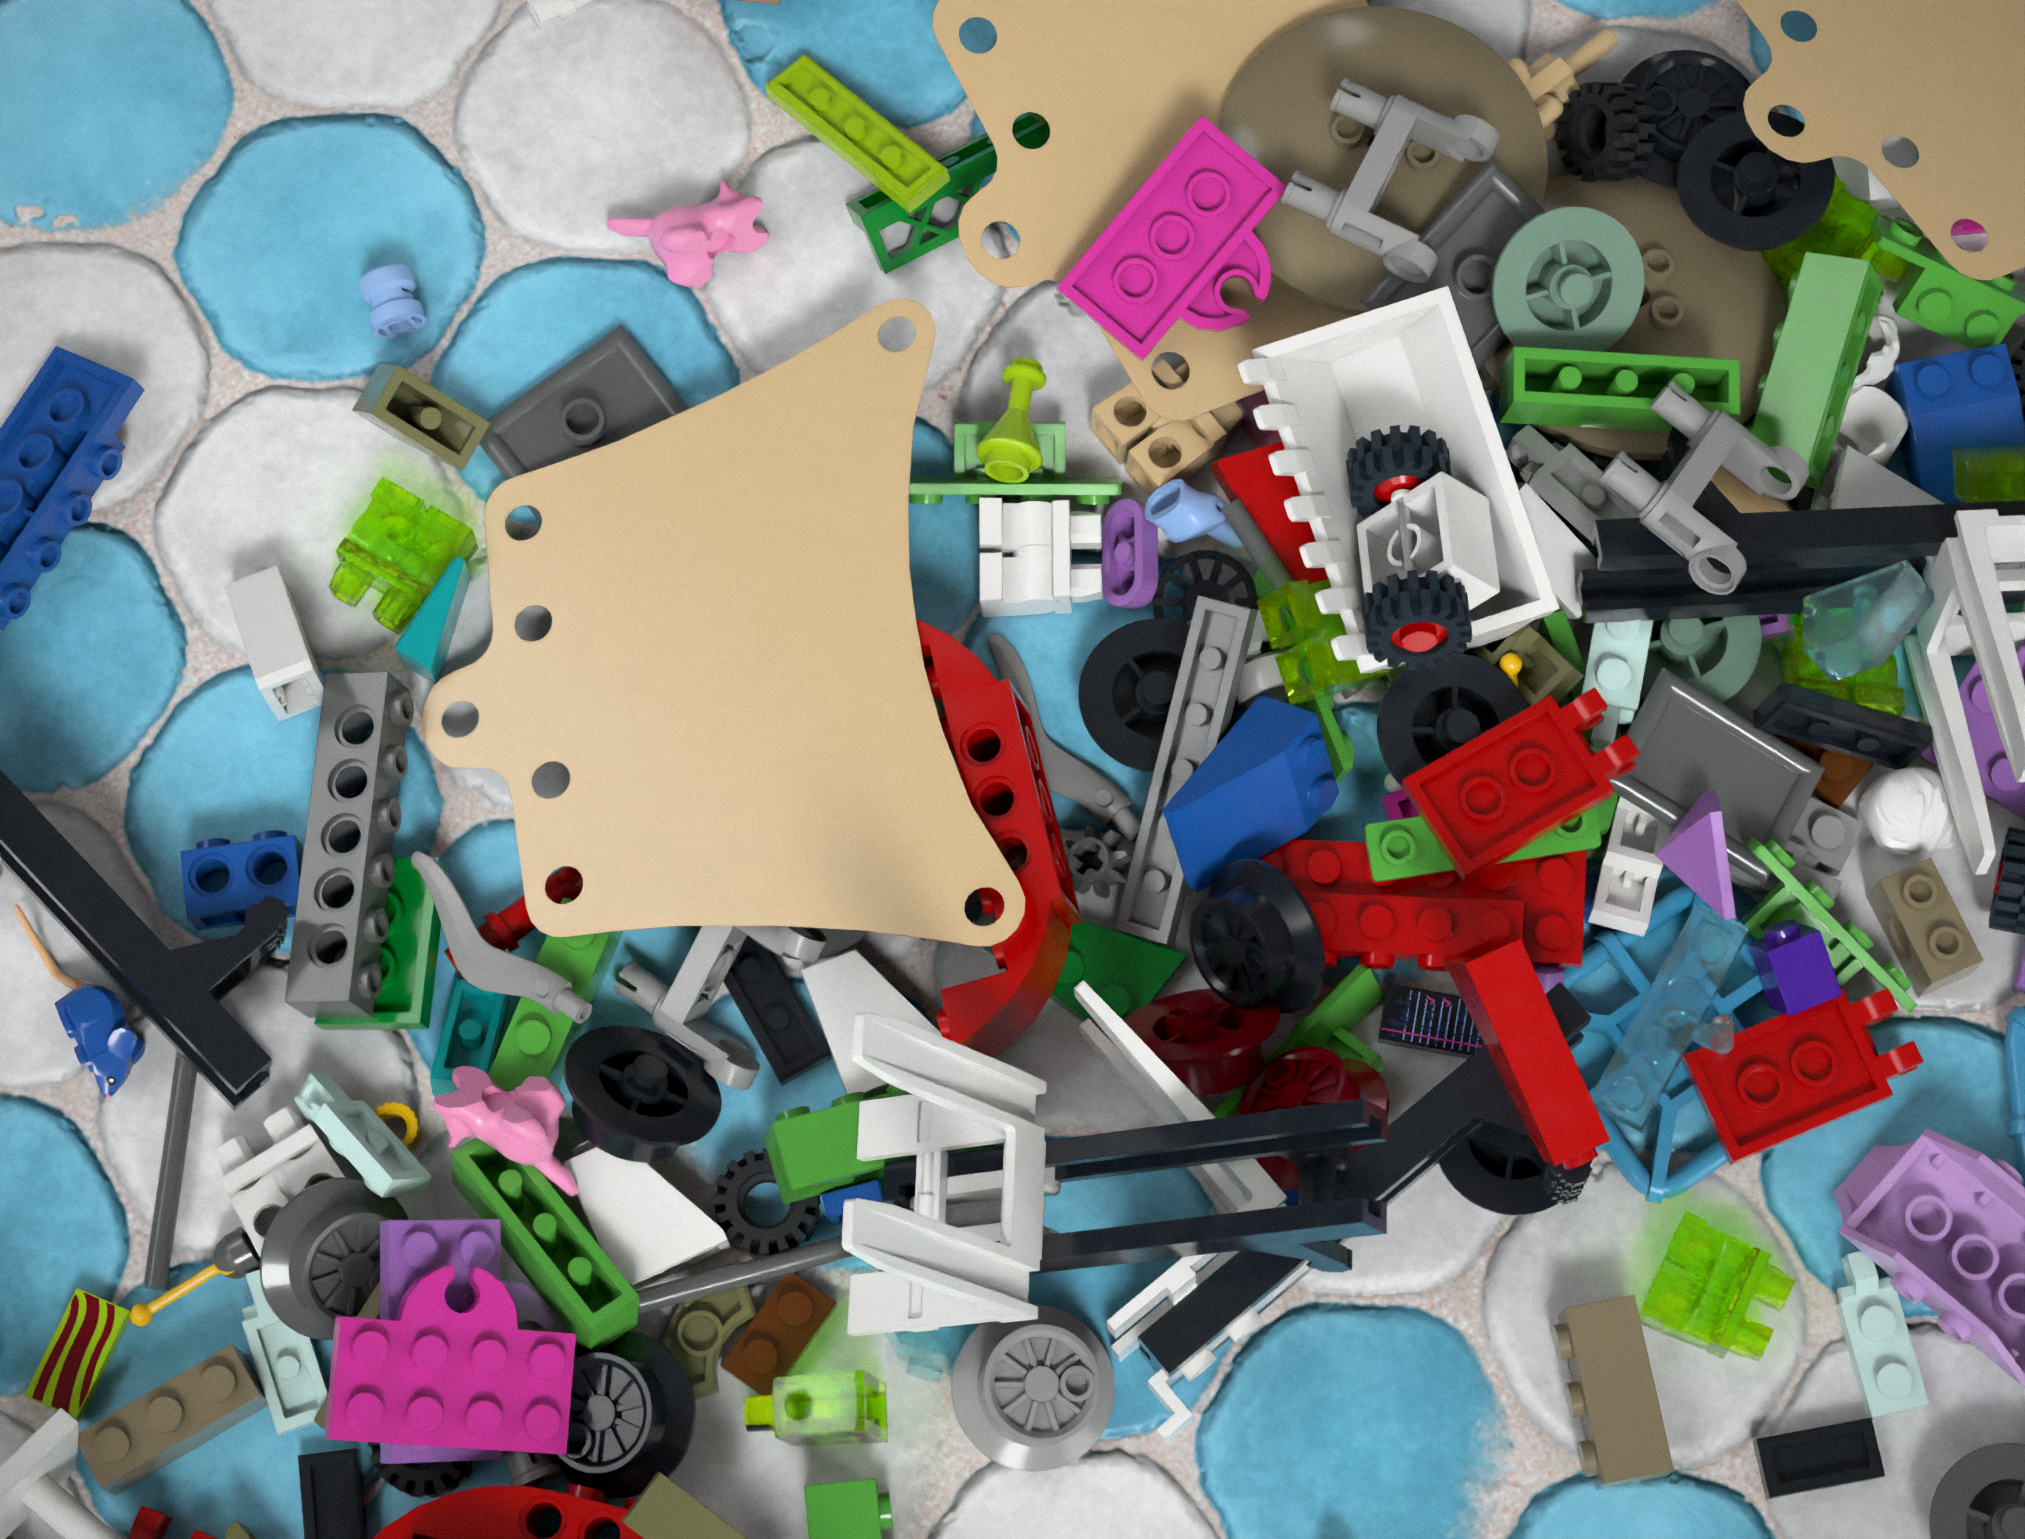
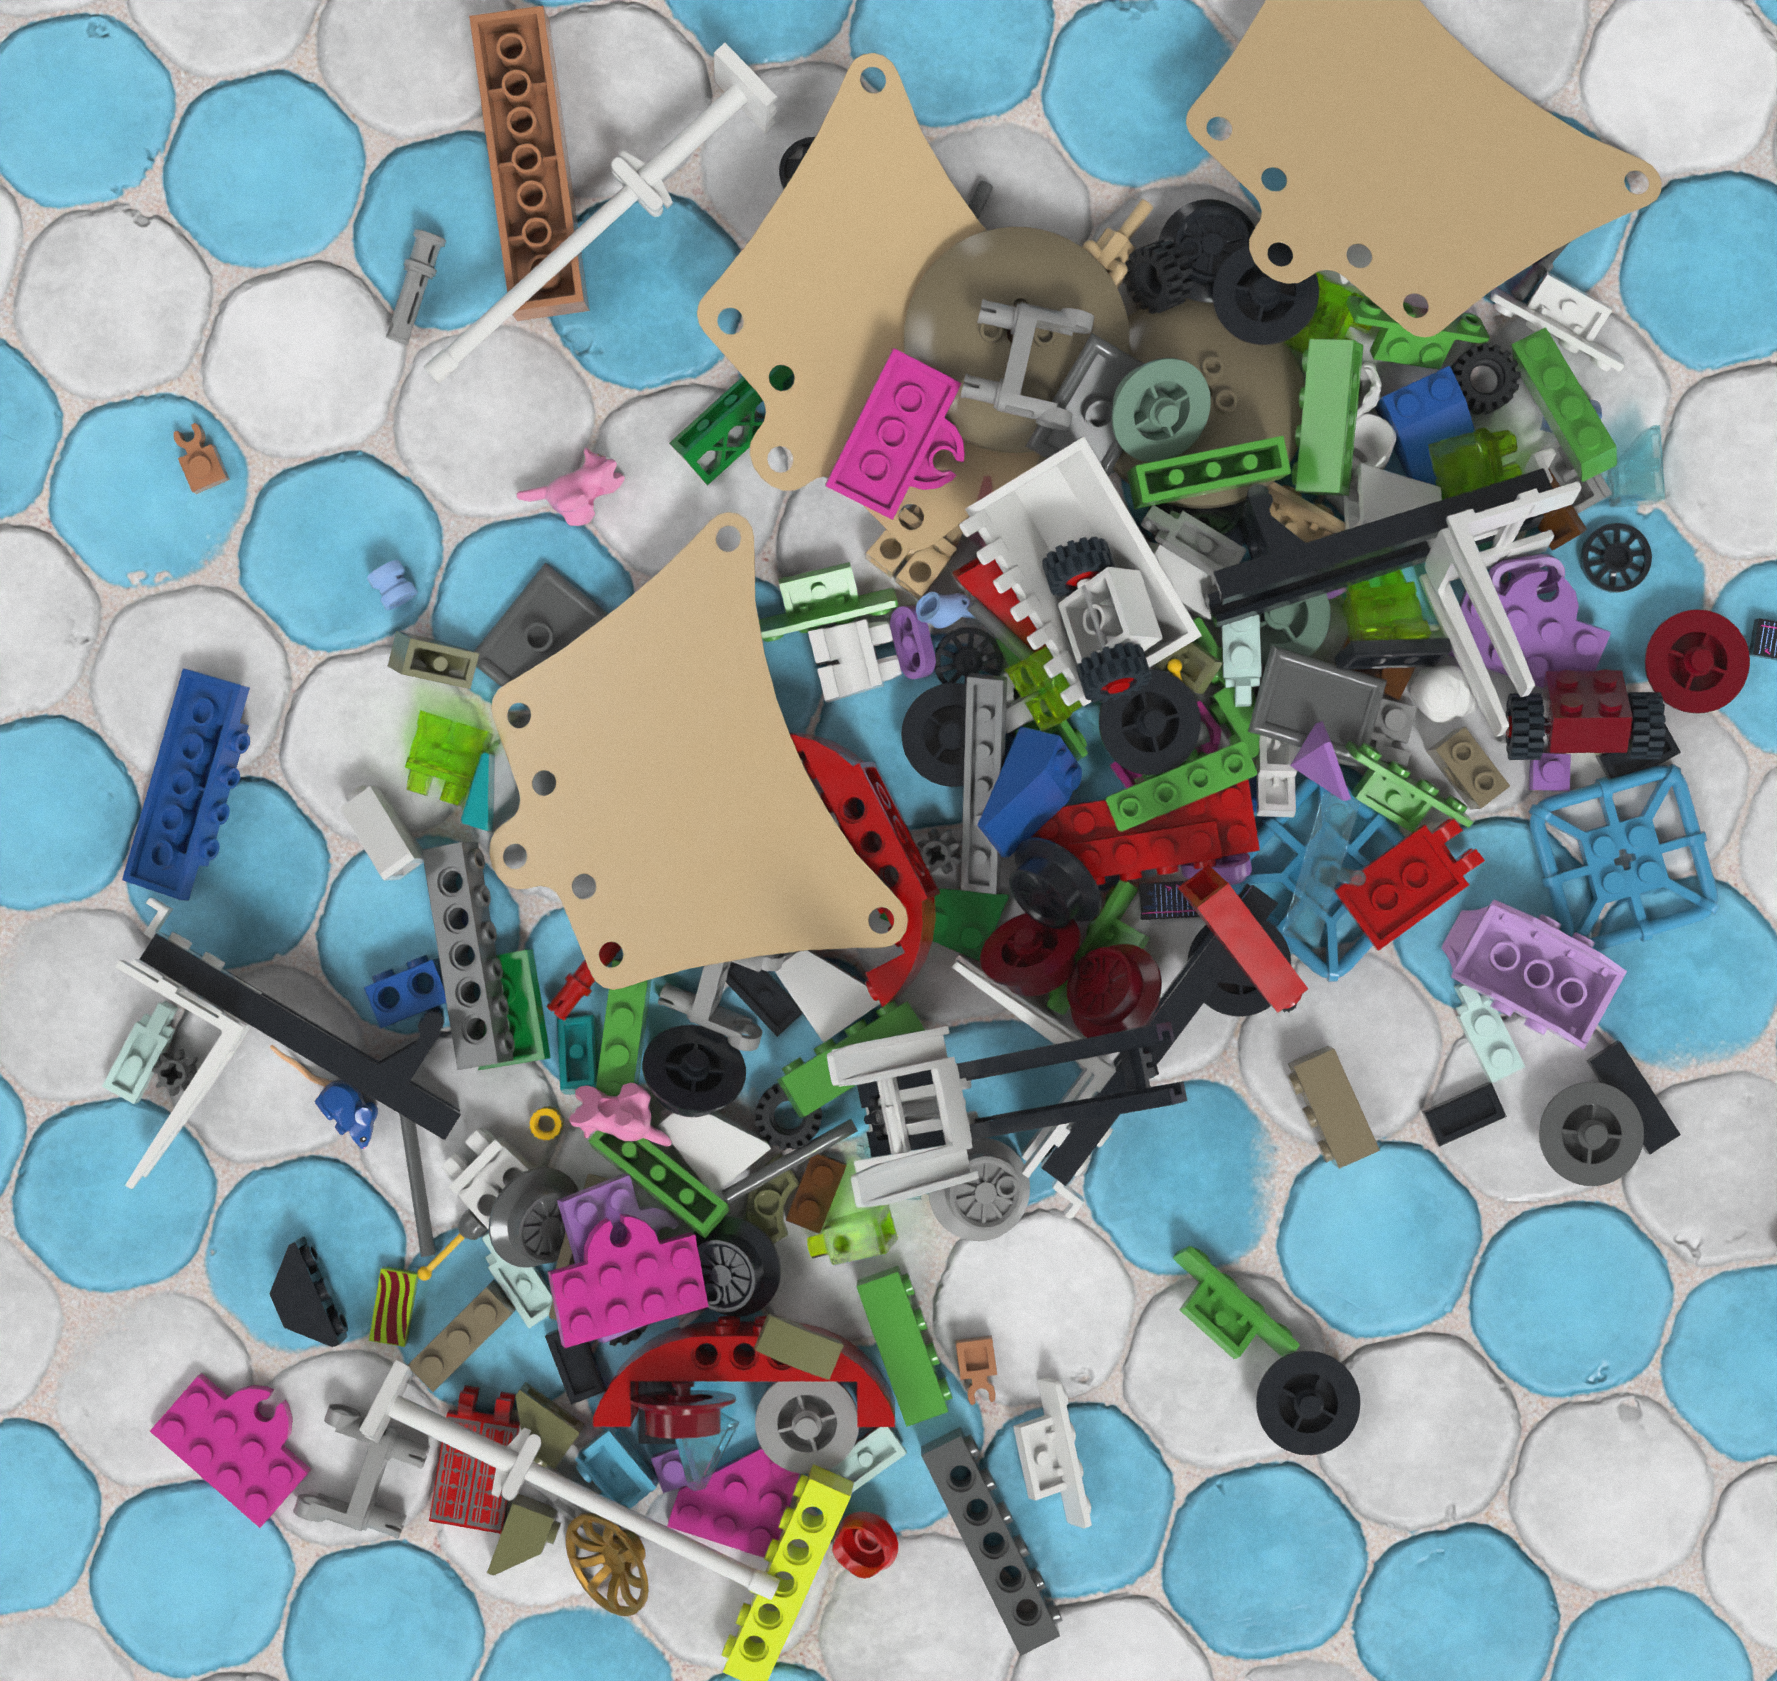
camera: 15 degrees left, 15 degrees up
light aqua hinge [294,1072,432,1198] -> none
light grey piece [411,851,592,1024] -> none
lime tile [764,54,950,213] -> none
blue tile [821,1180,884,1225] -> none
lime piece [976,357,1046,483] -> none
light grey piece [987,634,1141,843] -> none
red tile [1402,687,1640,882] -> none
light grey connector [1598,379,1809,595] -> none
clear neon green hips [1639,1211,1795,1361] -> none
dark purple brick [1748,920,1842,1017] -> none
clear light blue slope [1803,560,1934,682] -> none
none -> nougat plate [173,423,230,494]

